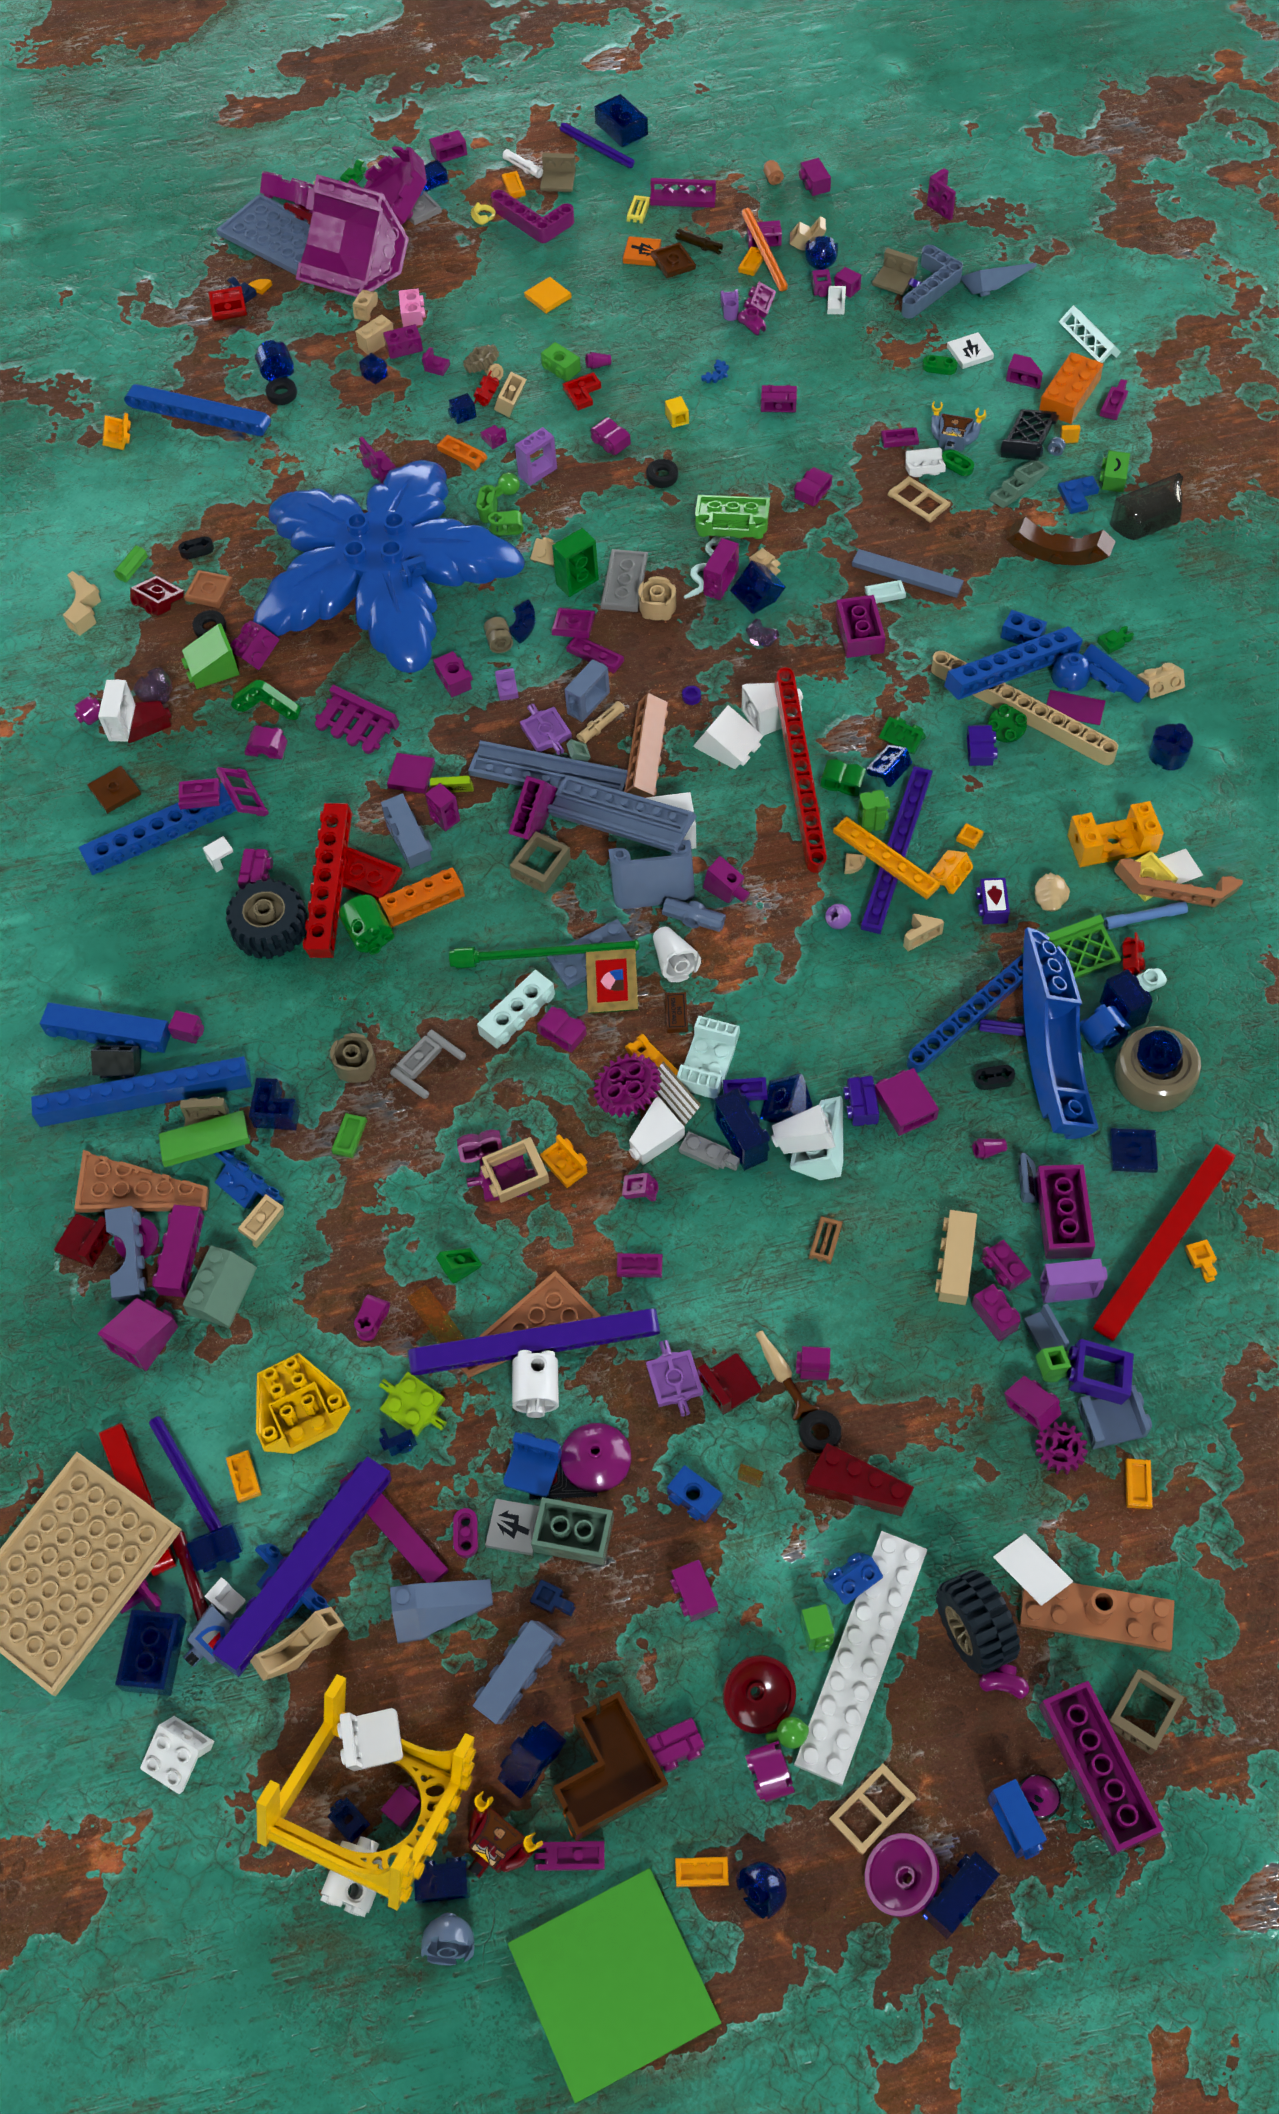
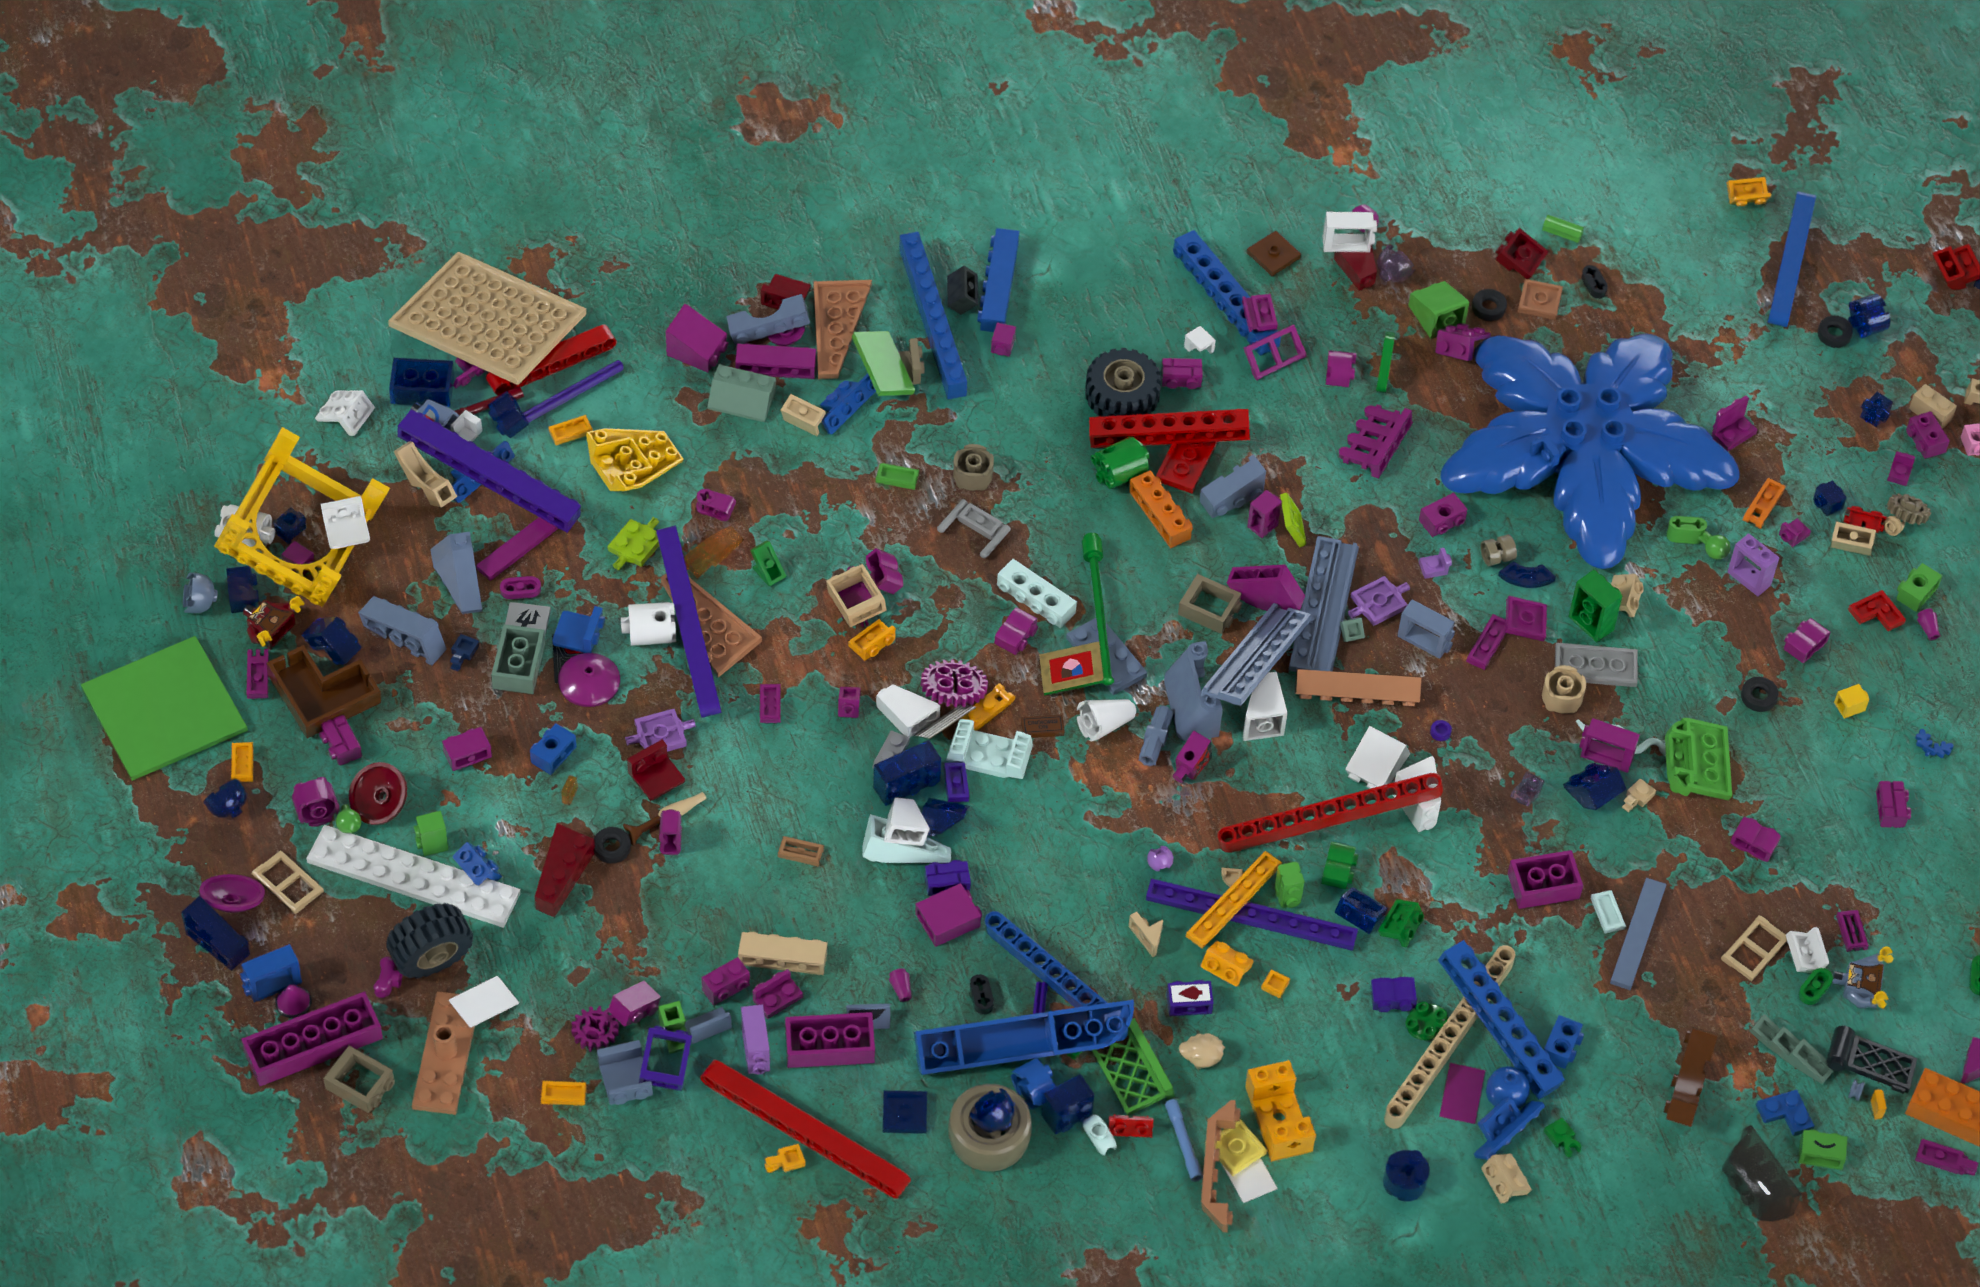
camera: 80 degrees right, 5 degrees down
tan arch [63,571,101,636] -> none
clear blue brick [249,1078,300,1130] -> none
clear blue bracket [379,1428,418,1456] -> none
magenta tile [387,753,435,794] -> none
bright green piece [488,510,524,537] -> none
tan pin [576,701,625,744] -> none

